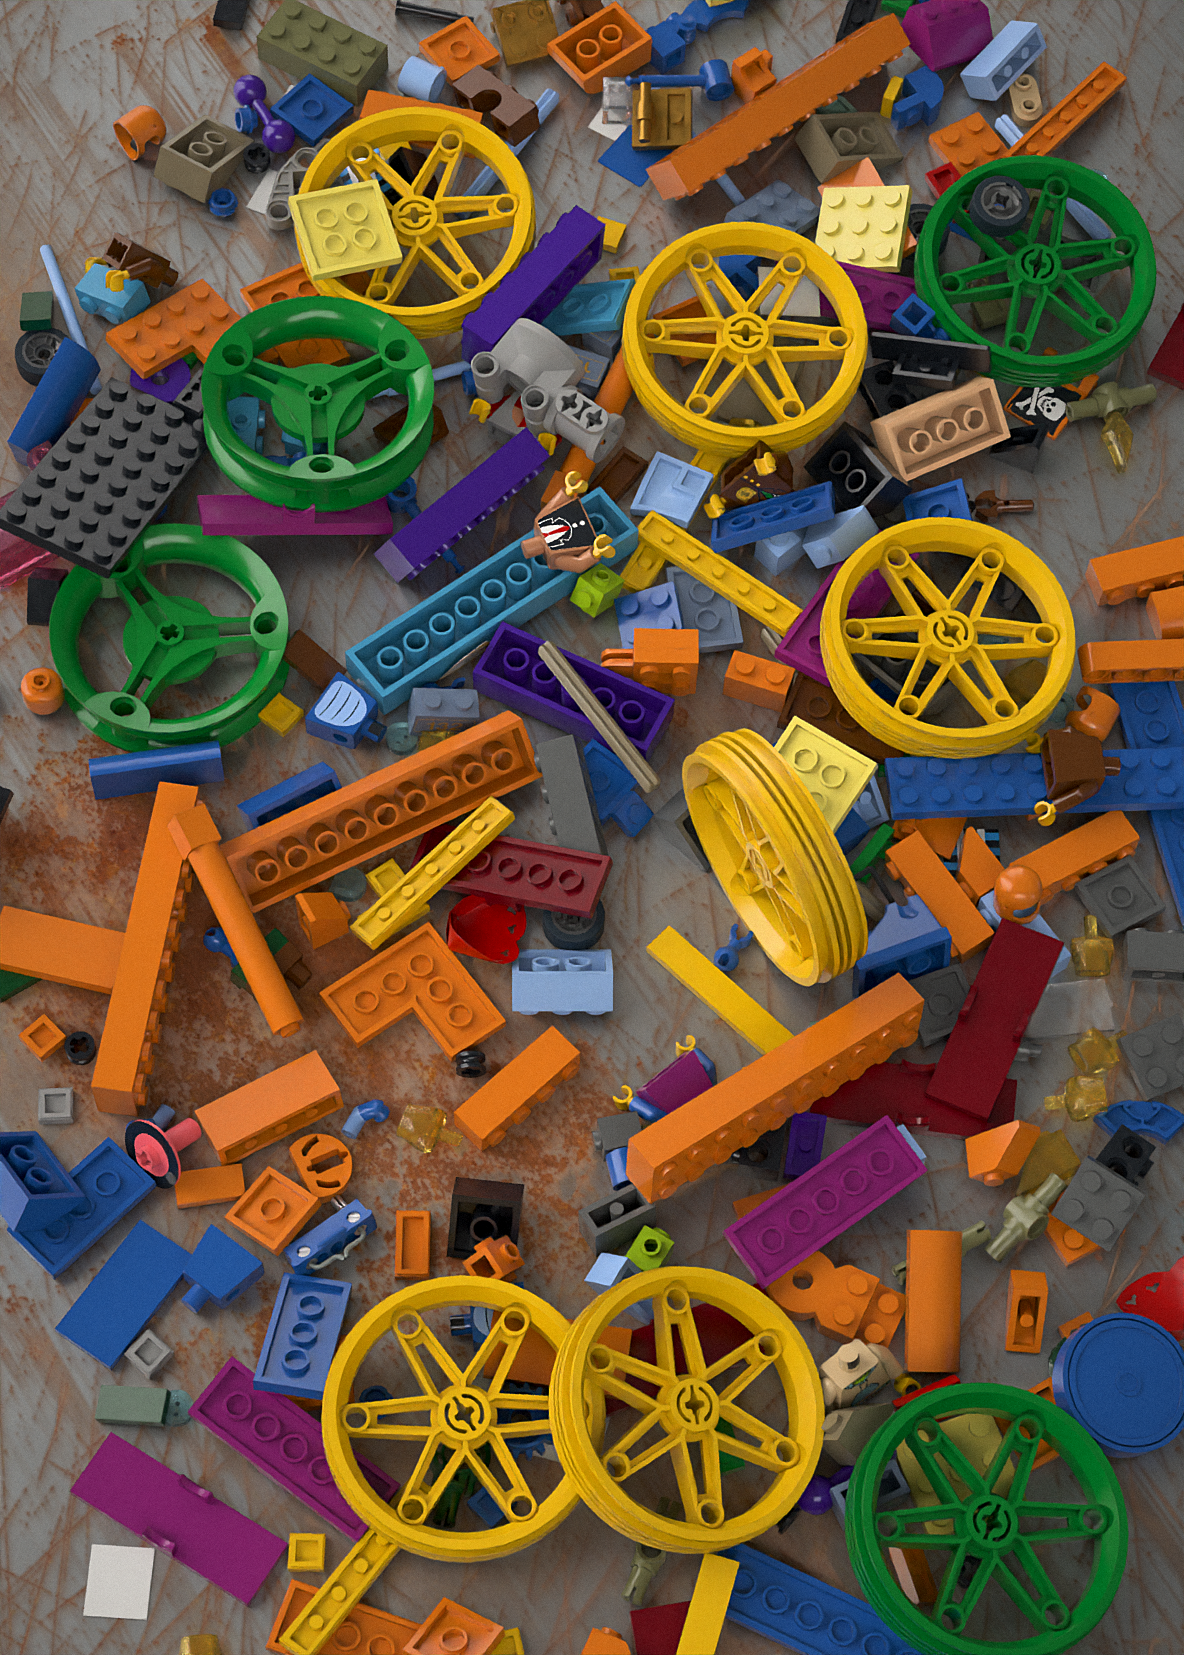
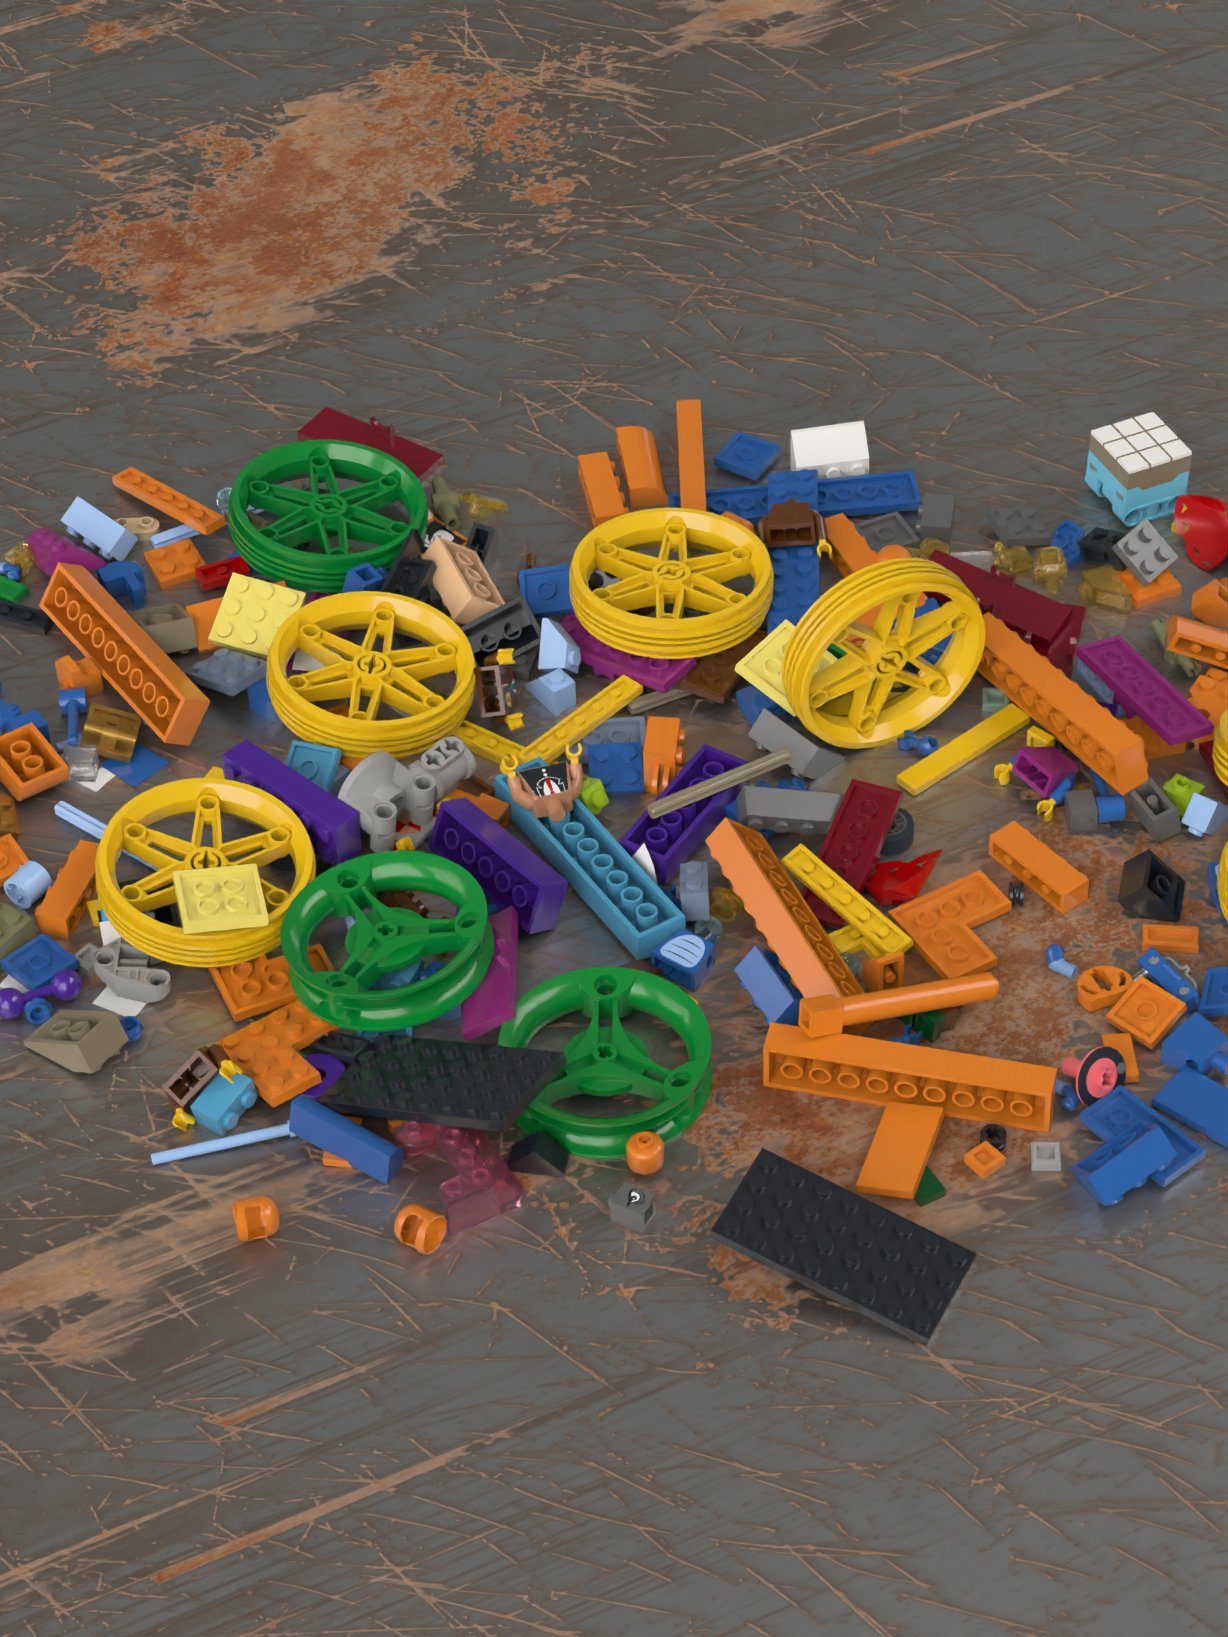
camera: 80 degrees left, 20 degrees down
wheel [15,327,69,386] -> none
dark green tile [20,291,54,331] -> none
blue brick [88,740,225,800] -> none
orange helmet [113,105,167,161] -> none
orange brick [194,1050,344,1166] -> none
black bush [243,143,271,174] -> none
clear yellow piece [396,1103,463,1153] -> none
reddish brown arch [452,65,541,147] -> none
orange brick [462,1235,525,1283] -> none
light blue slope [512,949,613,1015] -> none
light blue plate [630,451,714,529] -> none
blue tile [711,481,835,554] -> none
orange brick [722,650,795,713] -> none
yellow tile [880,76,903,119] -> none
orange slope [965,1120,1041,1186] -> none
wheel [969,176,1030,238] -> none
olive pin [984,1172,1068,1263] -> none

